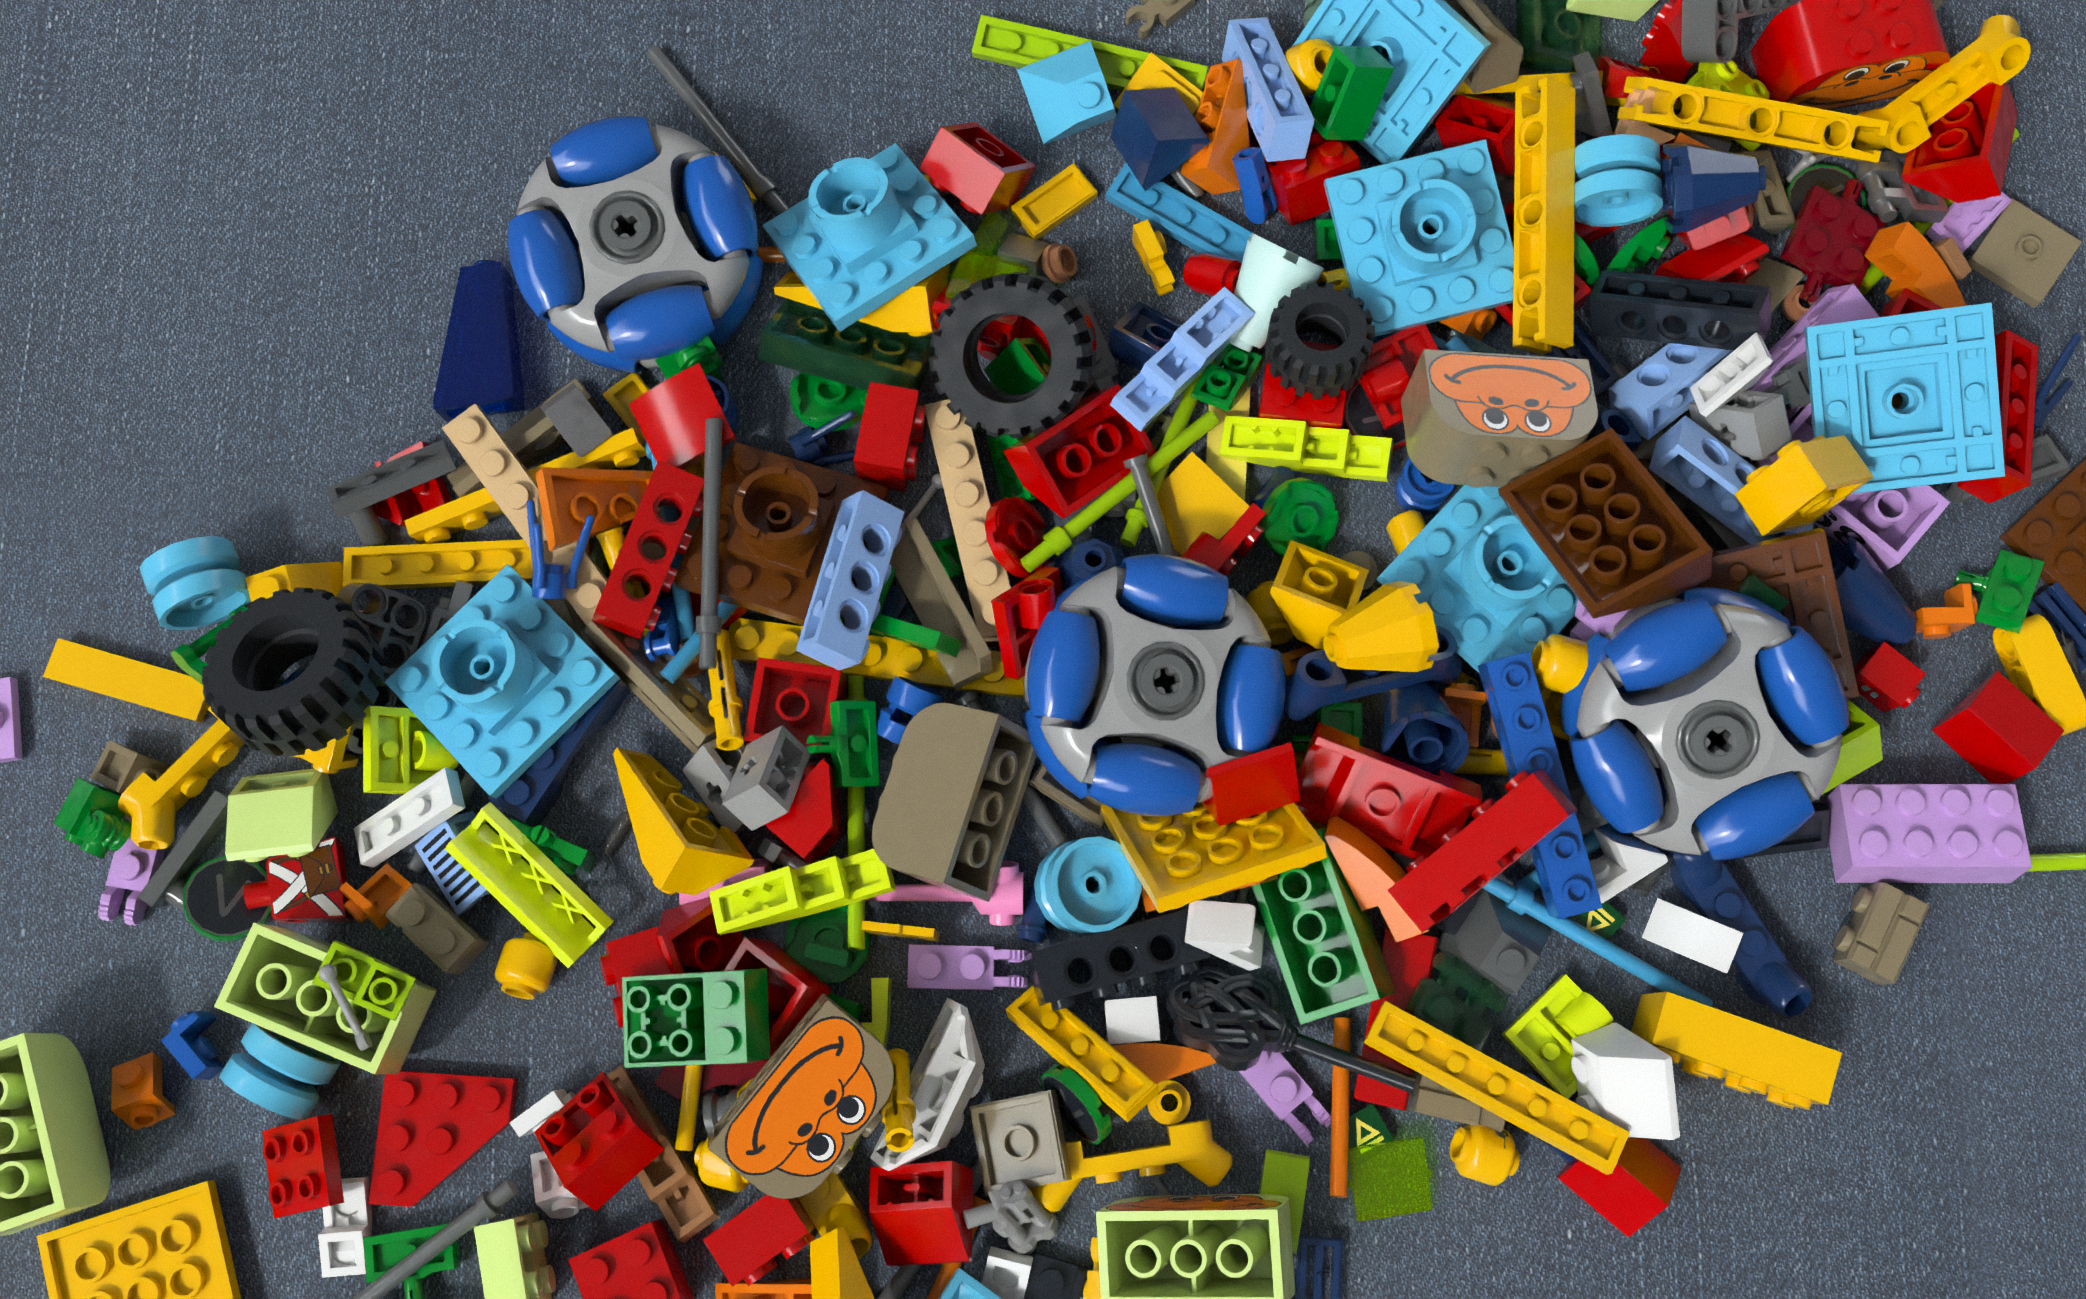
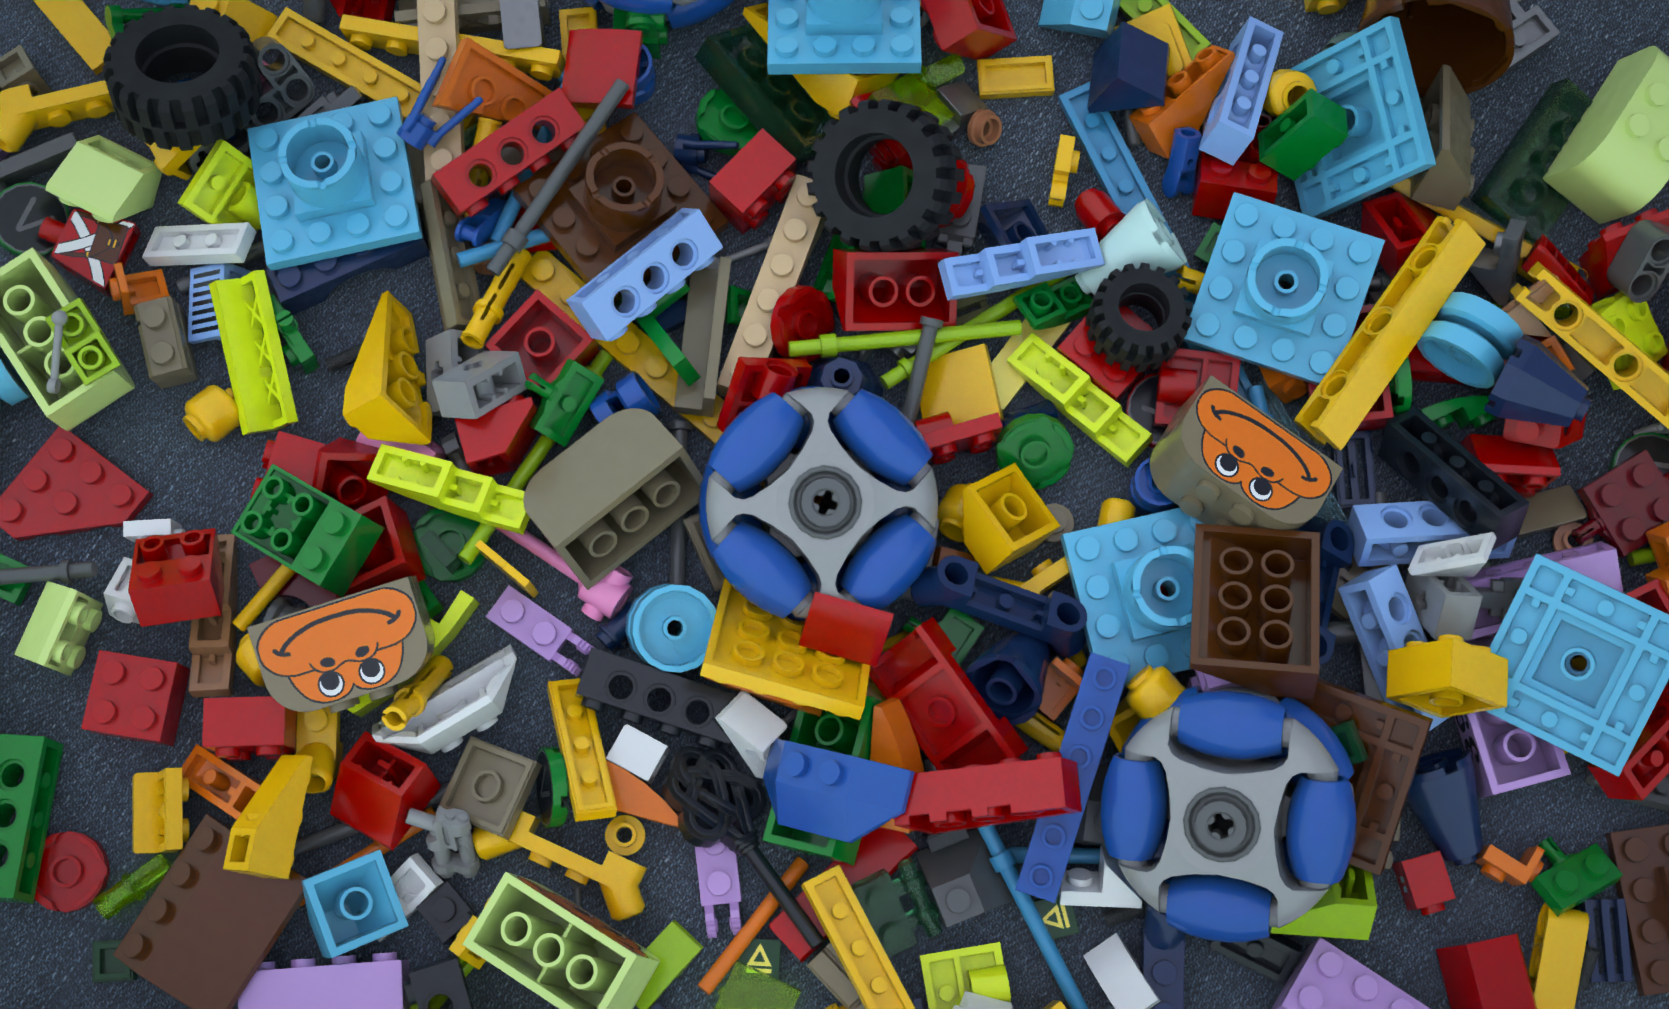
camera: 30 degrees right, 0 degrees up
yellow cone [1323,580,1439,672] -> none
dark tan slope [1739,150,1795,234] -> none
none -> blue wedge [763,739,915,843]

